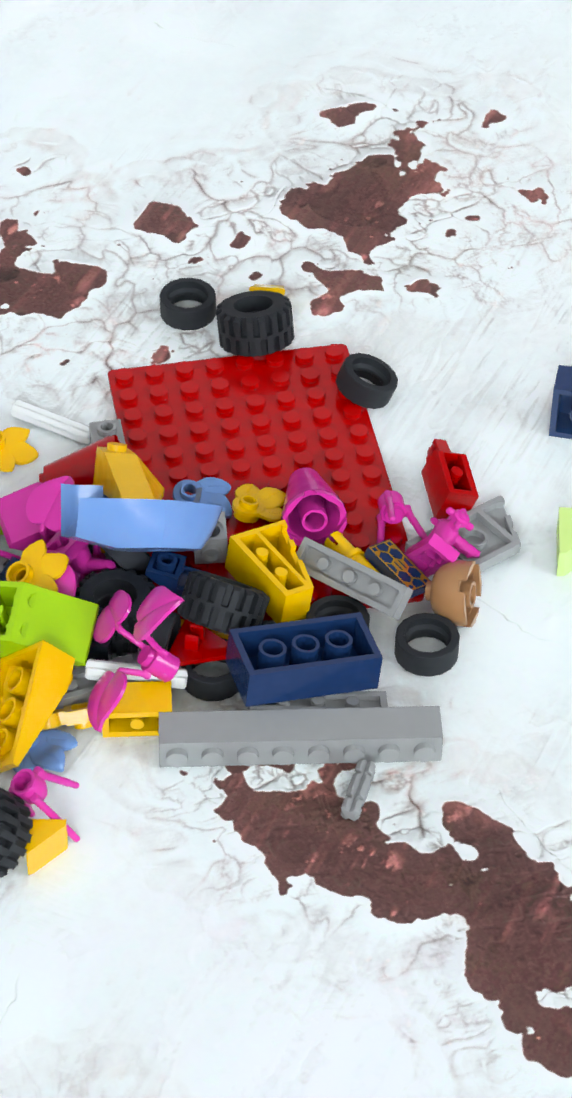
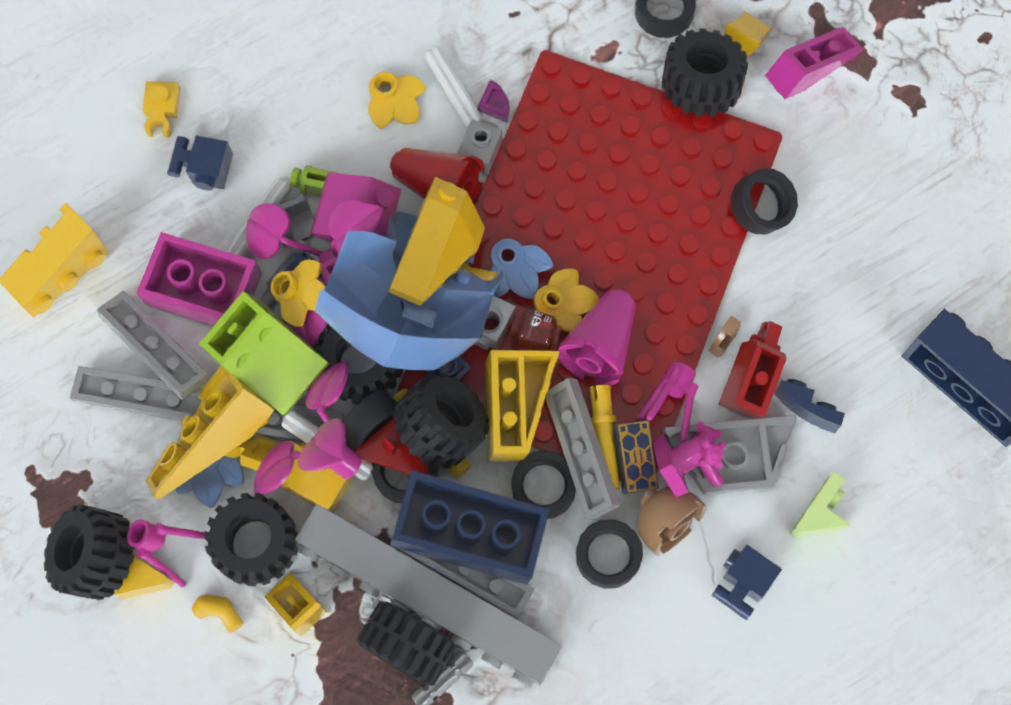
camera: 35 degrees right, 30 degrees up
none -> yellow arm [192,594,244,633]
none -> black tyre [204,493,298,586]
none -> yellow slope [264,572,327,636]
none -> black tyre [356,601,456,686]
none -> magenta tile [477,79,510,123]
none -> clear red head [509,309,562,351]
none -> medium nougat tile [709,316,741,358]
none -> dark blue brick [711,544,782,621]
none -> dark pink slope [765,26,863,99]
none -> dark blue slope [774,379,845,433]

